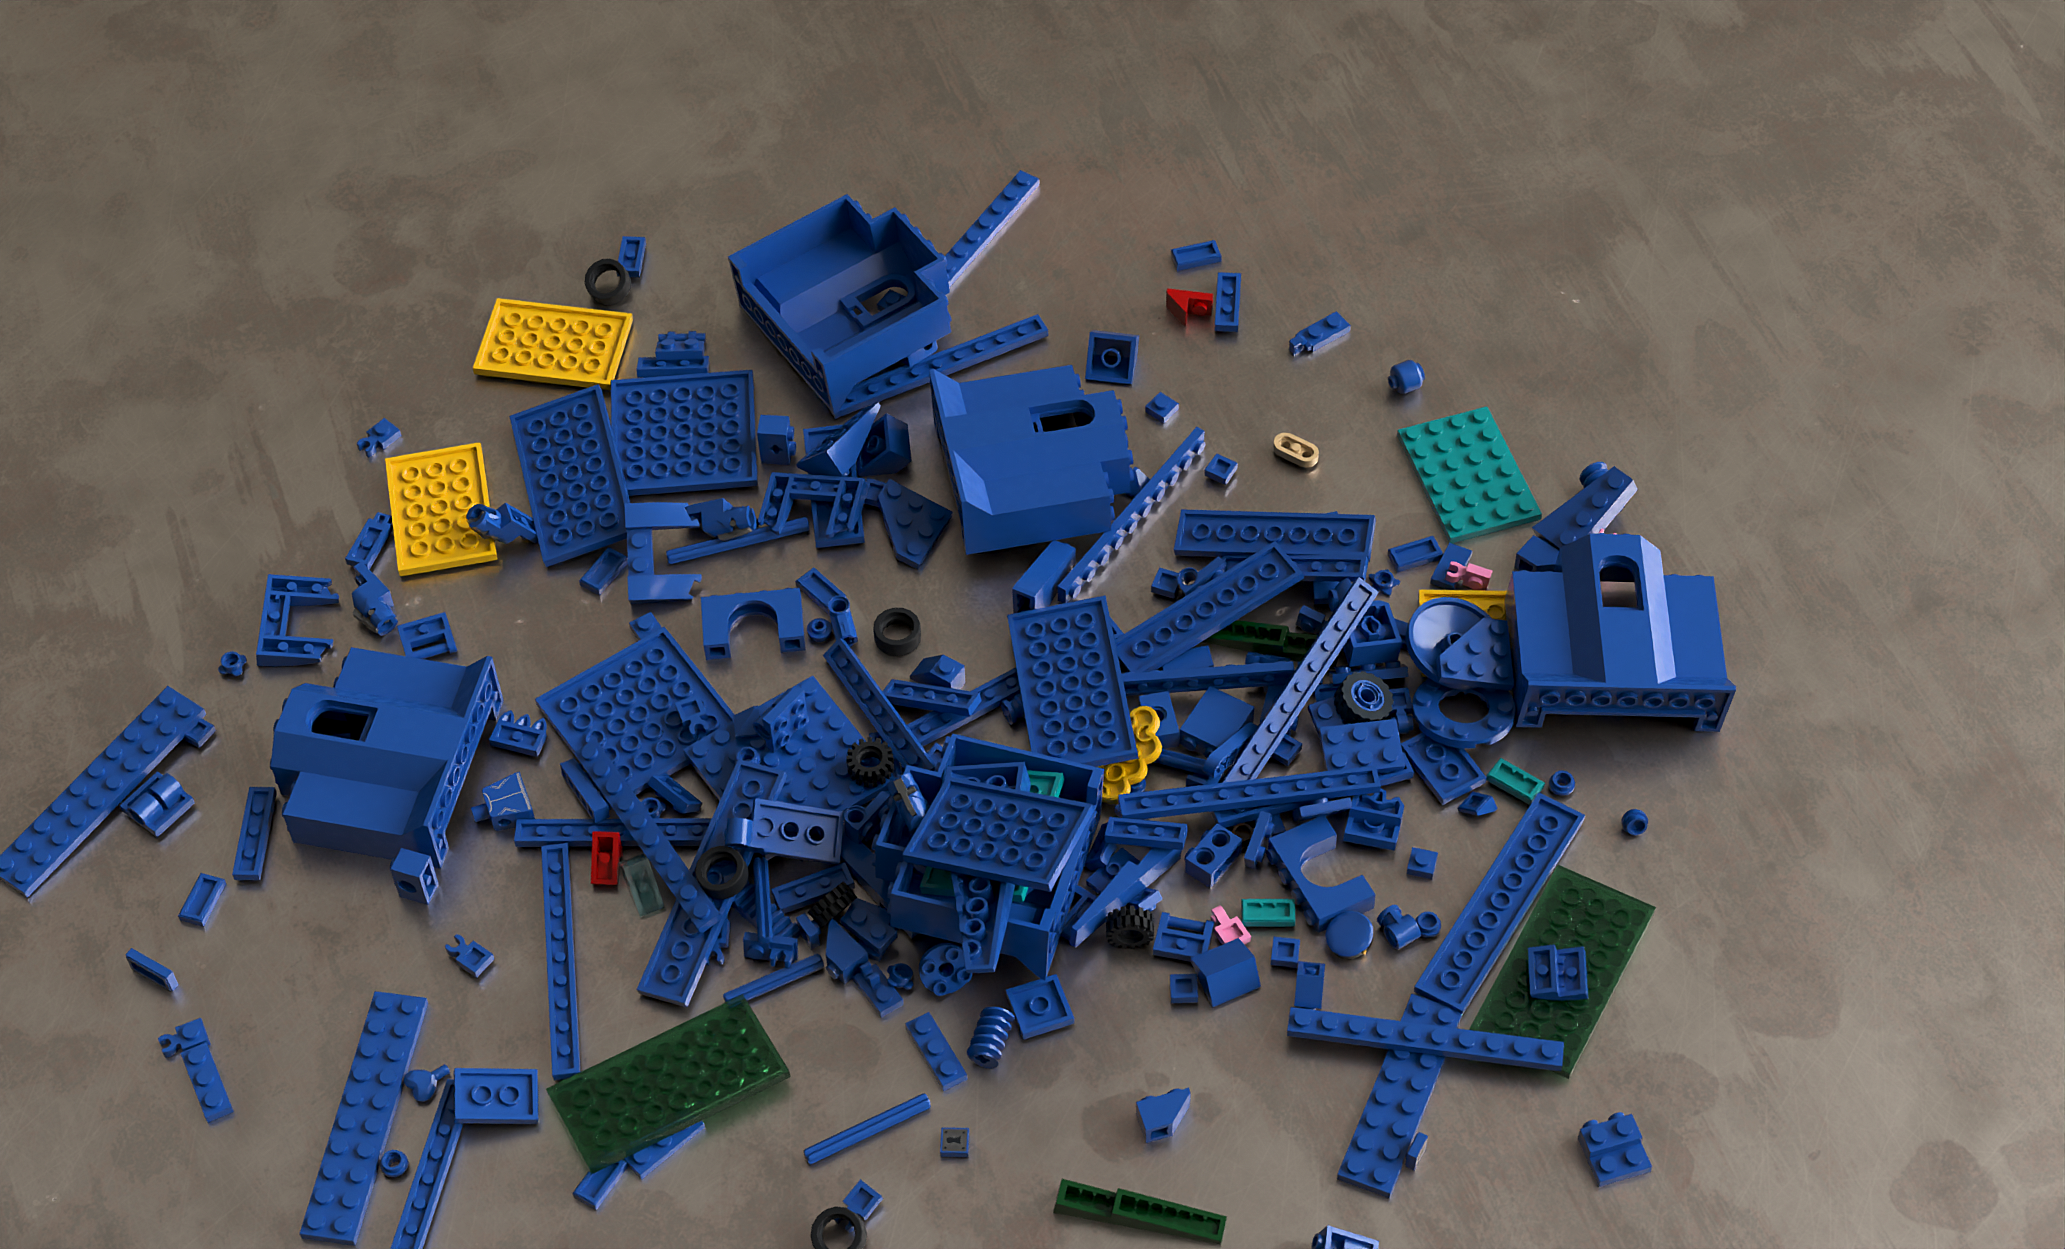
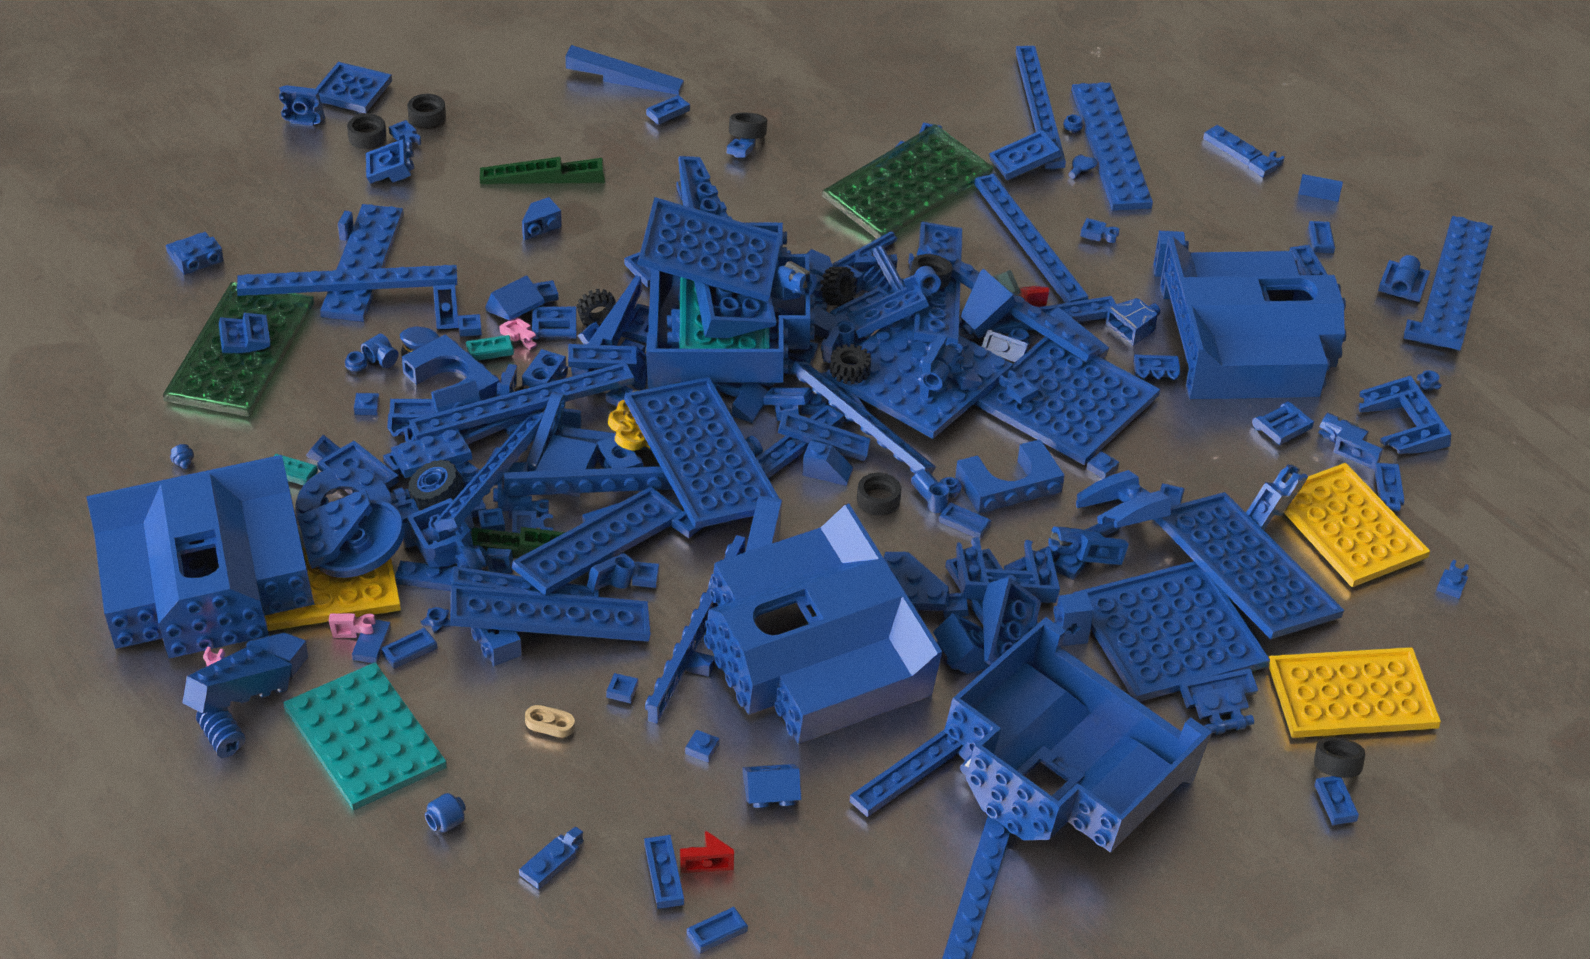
camera: 160 degrees right, 10 degrees down
blue axle [804,1093,931,1164] -> none
blue plate [1414,792,1585,1015] -> none
none -> blue slope [960,269,1016,339]

